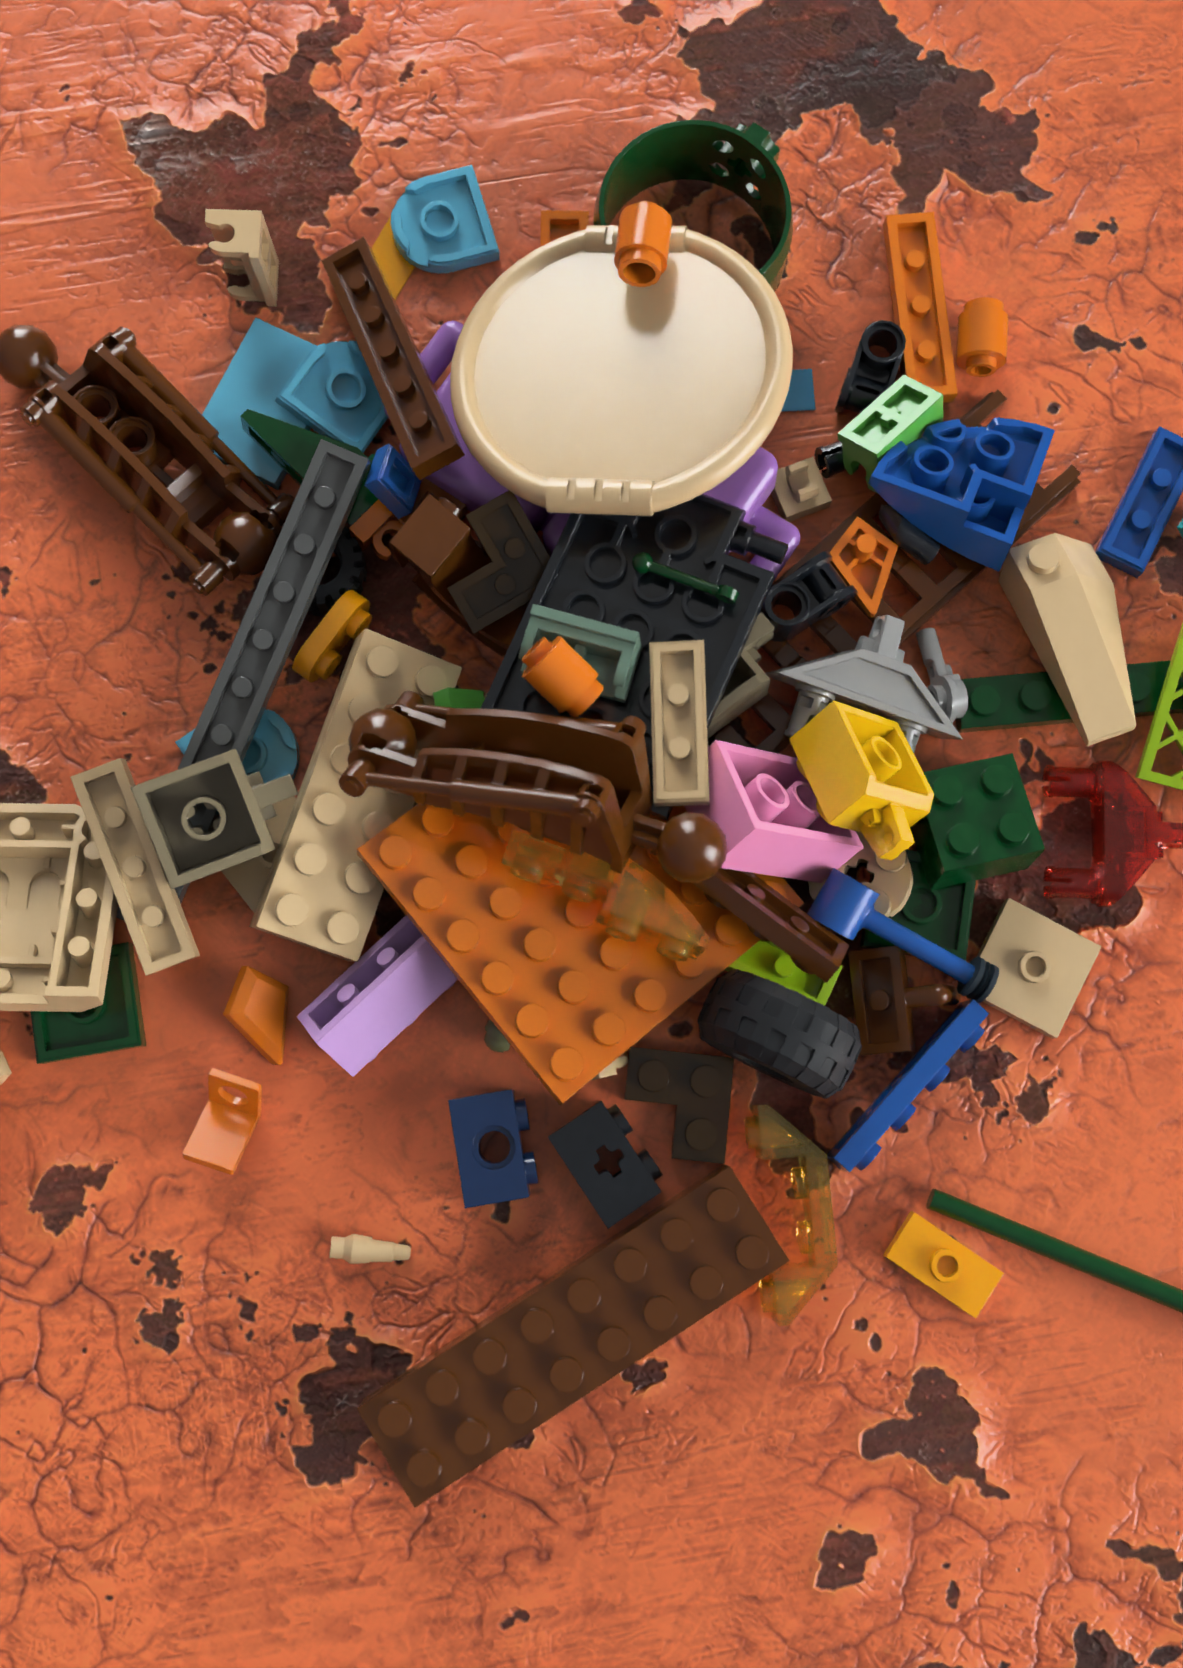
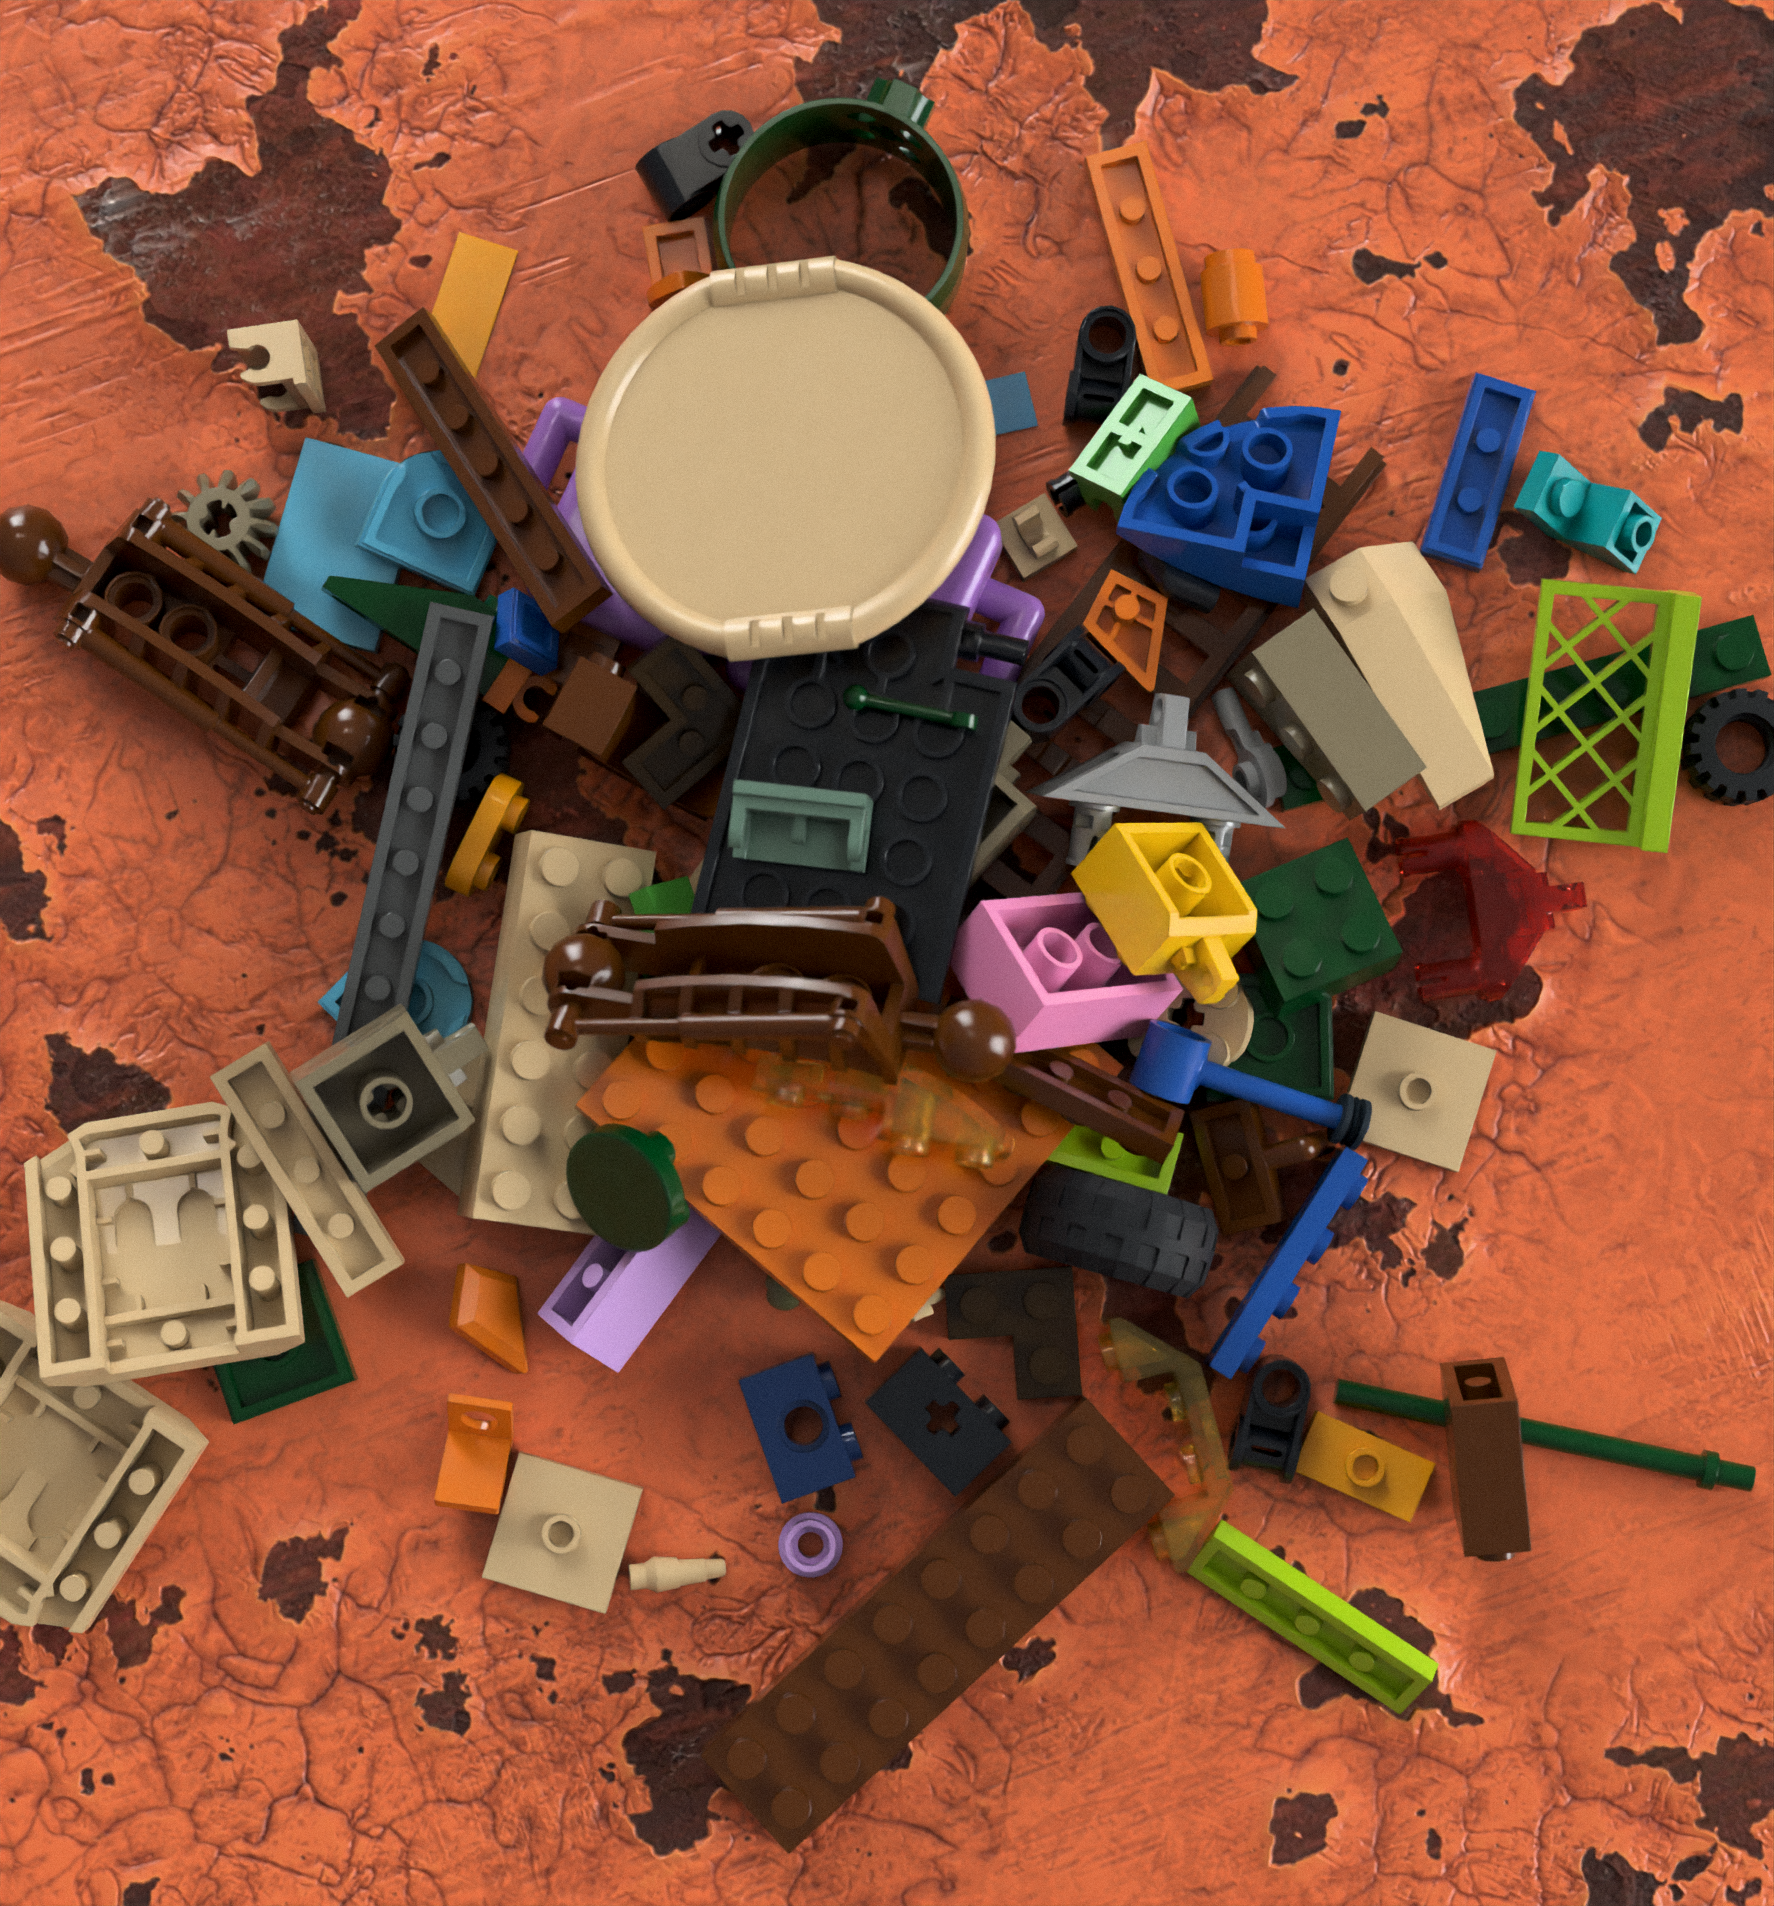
camera: 10 degrees left, 5 degrees up
medium azure tile [391,165,499,274] -> none
orange brick [522,636,604,717] -> none
orange brick [614,201,672,287] -> none
tan tile [649,640,710,807] -> none
none -> dark tan gear [171,470,279,573]
none -> tan plate [482,1451,644,1614]
none -> dark green tile [566,1124,690,1252]
none -> black piece [635,110,754,222]
none -> lavender plate [778,1512,843,1578]
none -> lime plate [1184,1519,1439,1714]
none -> dark tan wedge [1224,608,1427,821]
none -> black piece [1226,1354,1311,1484]
none -> reddish brown brick [1439,1357,1531,1562]

